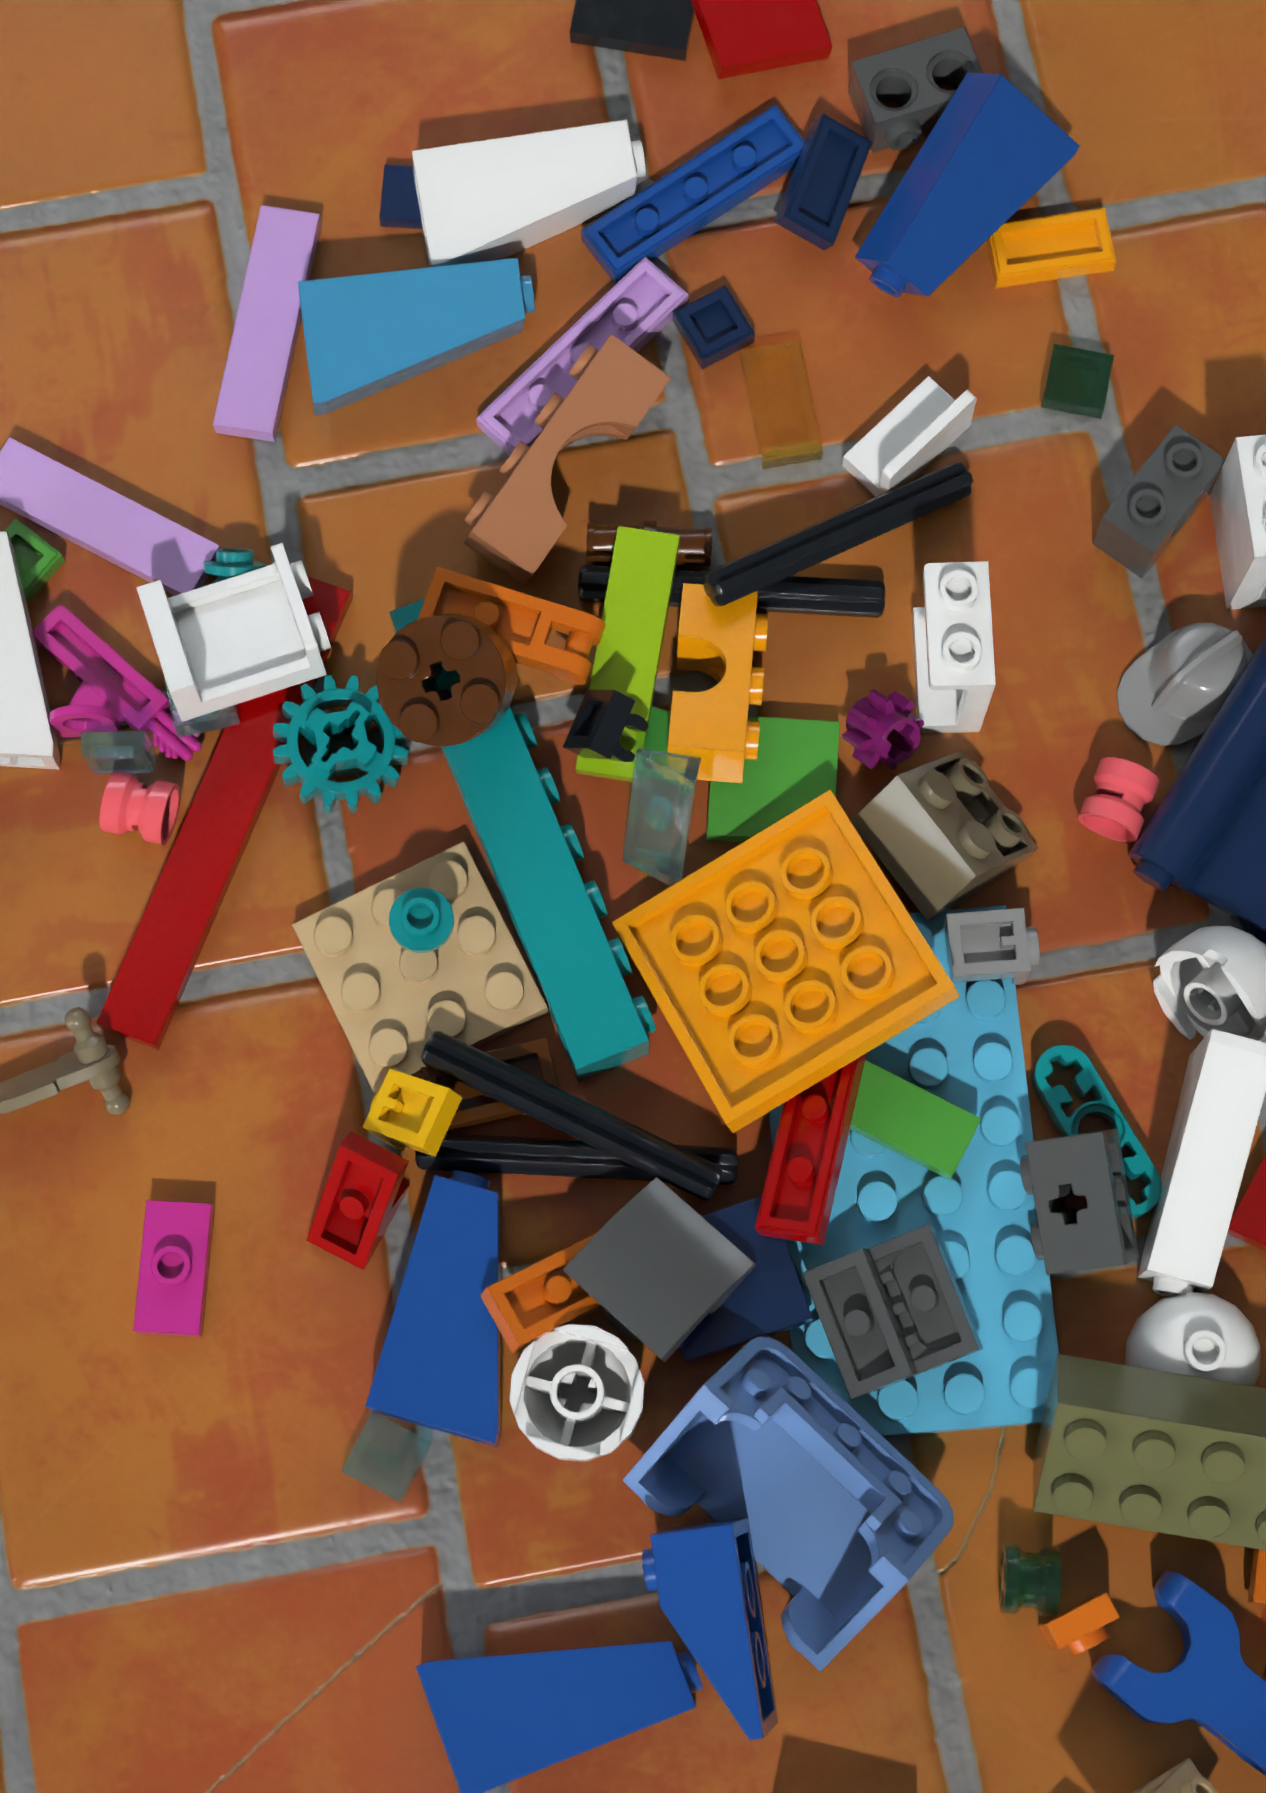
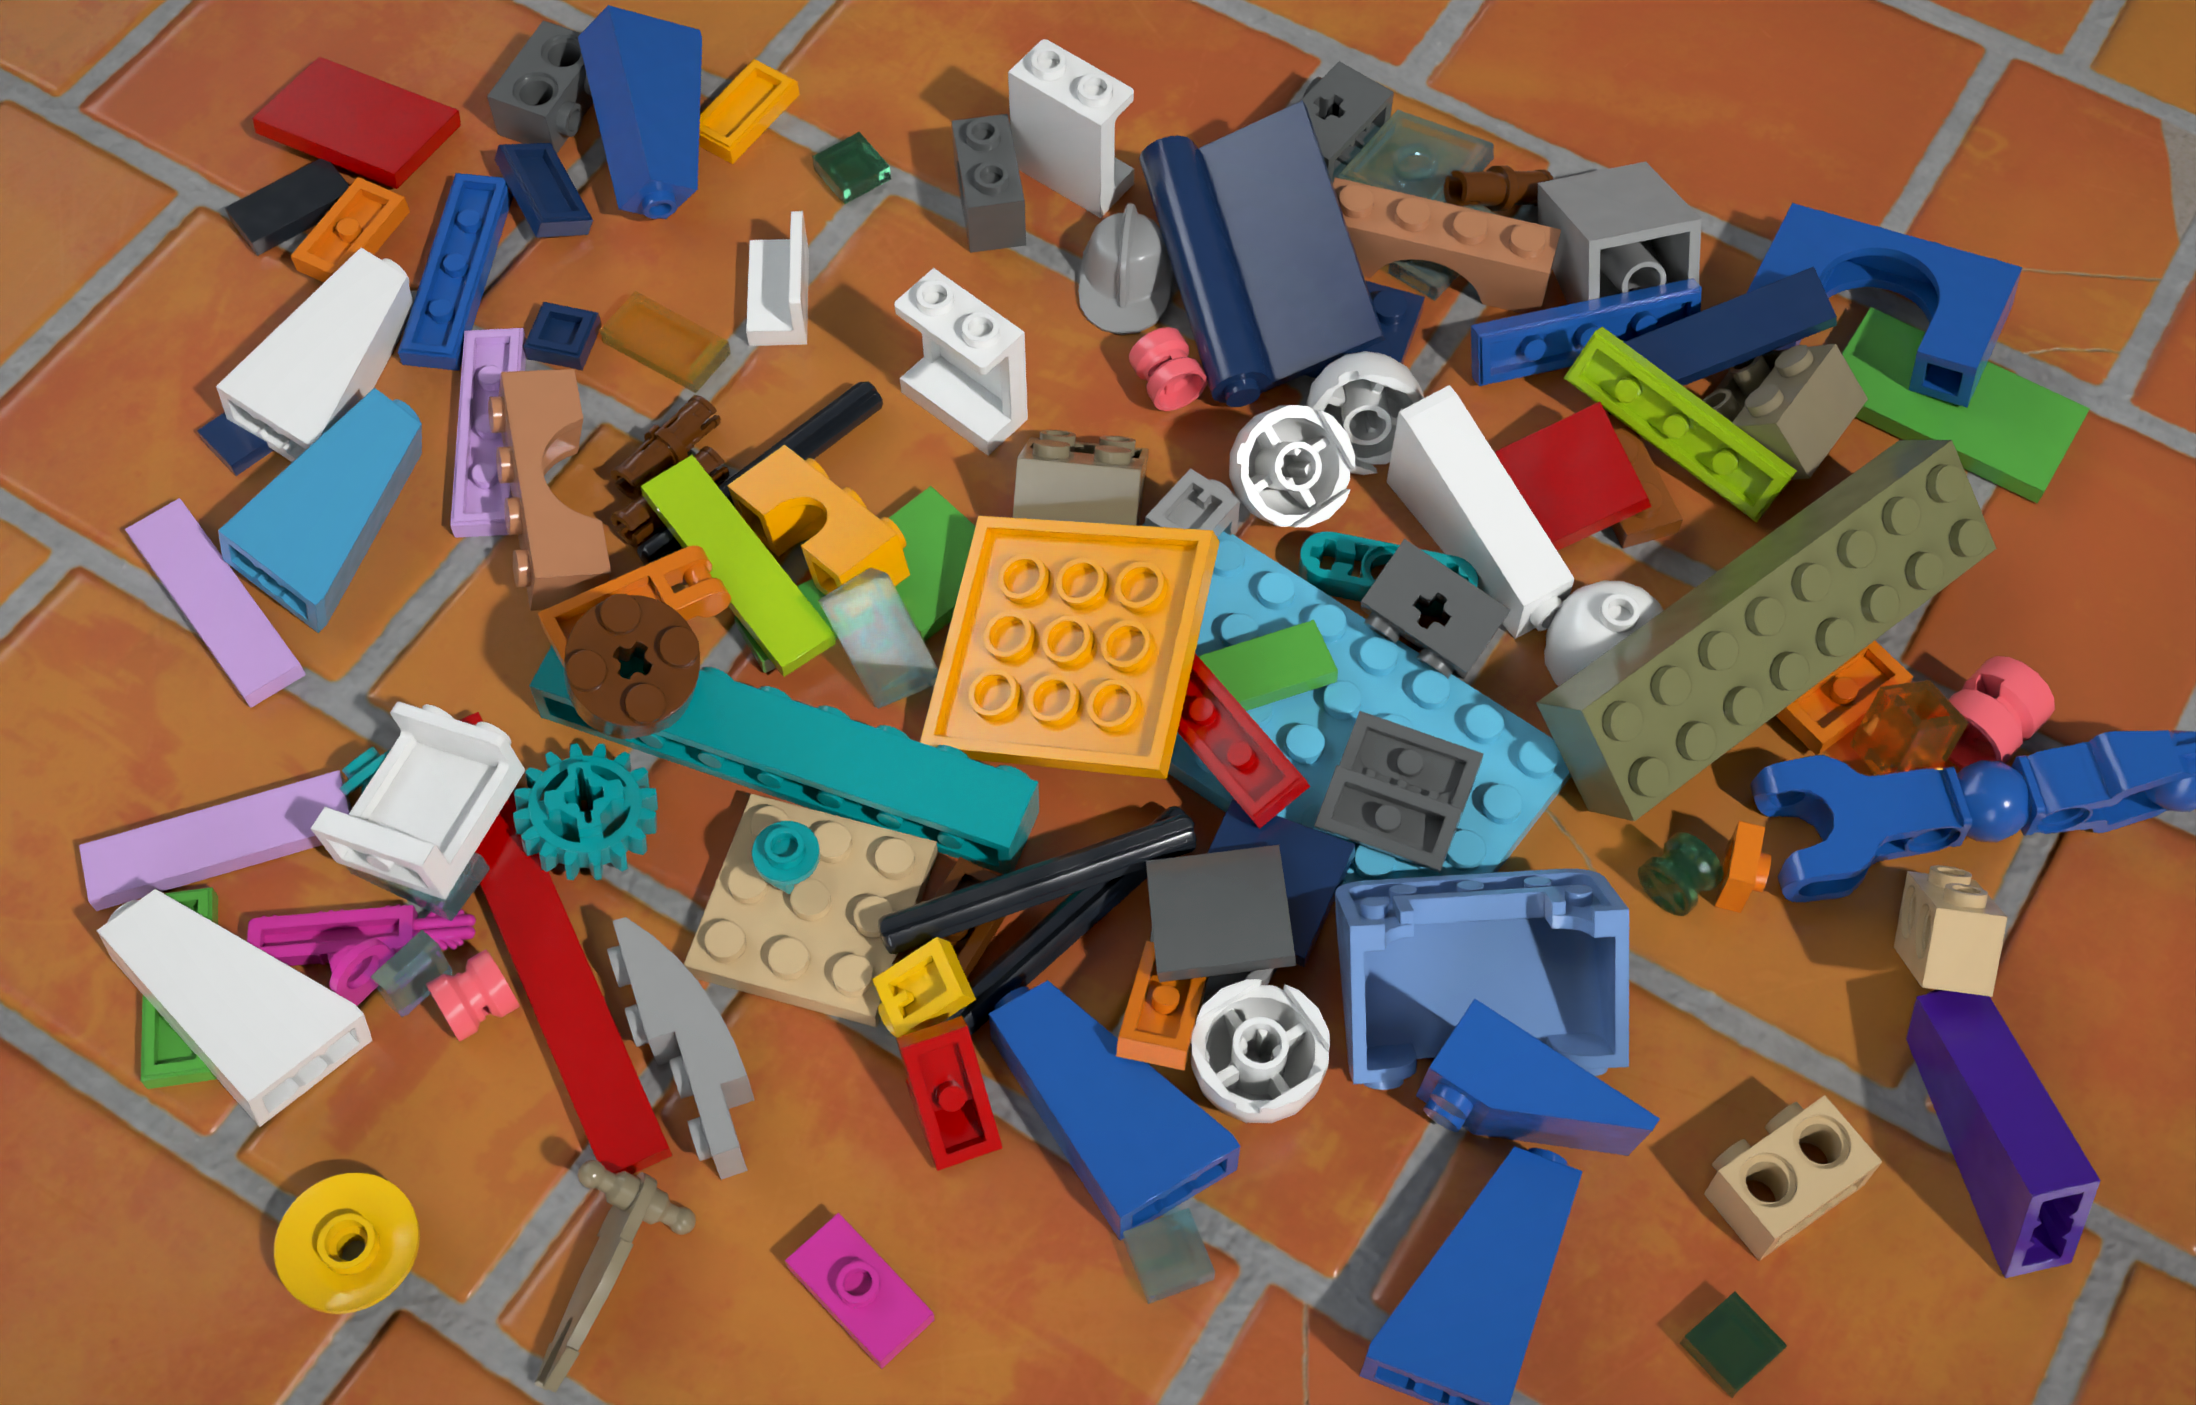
camera: 50 degrees left, 15 degrees down
black tile [563,689,649,762] -> none
black axle [703,462,973,607] -> none
magenta gear [842,689,924,770] -> none
none -> orange plate [291,177,410,282]
none -> light grey slope [607,917,755,1180]
none -> reddish brown pin [611,395,721,500]
none -> white cylinder [1229,405,1355,527]

